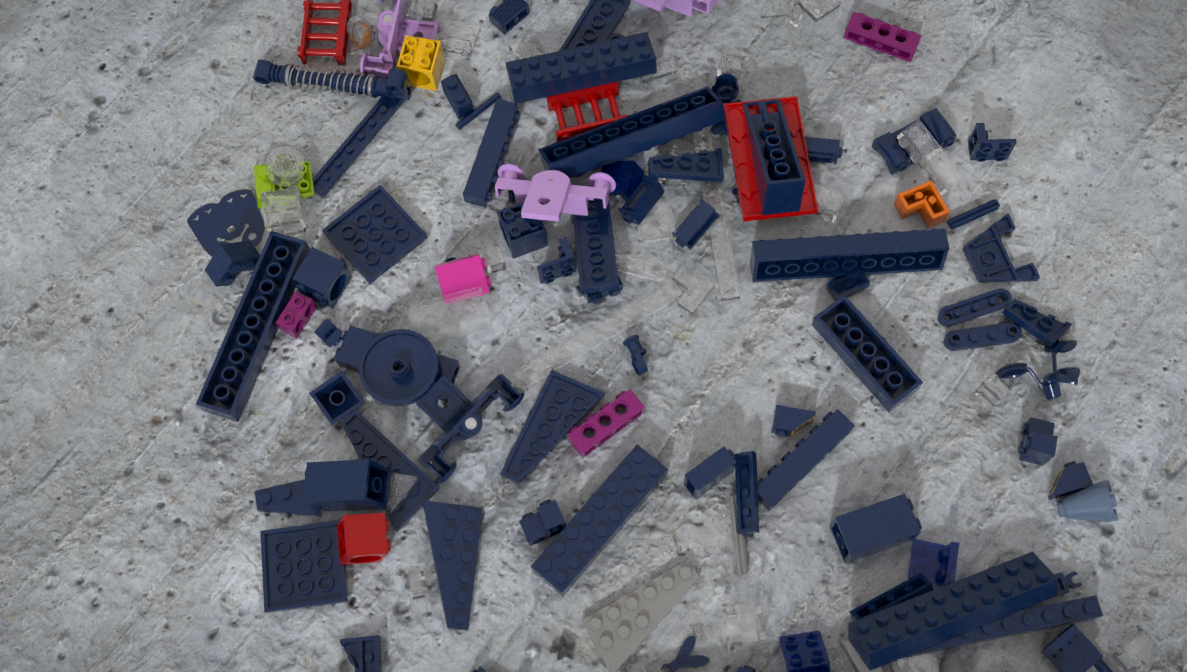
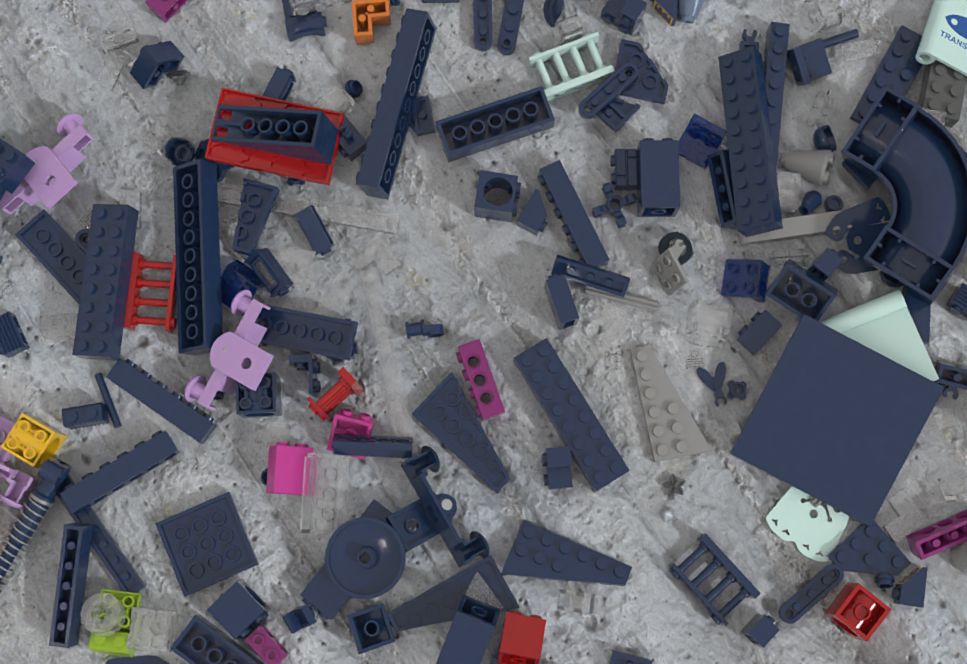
camera: 75 degrees left, 10 degrees up
none -> dark blue brick [49,523,93,648]
none -> dark blue brick [60,430,180,515]
none -> dark blue brick [130,41,185,89]
none -> dark grey plant [166,70,191,86]
none -> red fence [307,367,364,423]
none -> dark pink plate [326,408,375,460]
none -> dark blue fence [332,434,413,458]
none -> dark blue brick [338,116,366,161]
none -> dark blue plate [345,80,362,98]
none -> dark blue brick [474,170,521,222]
none -> light aqua fence [528,32,615,102]
none -> dark blue plate [578,63,639,119]
none -> dark blue wing [589,98,641,133]
none -> dark blue pin [591,182,637,228]
none -> dark blue brick [610,149,638,191]
none -> dark blue plate [615,39,669,105]
none -> light grey plate [652,232,693,295]

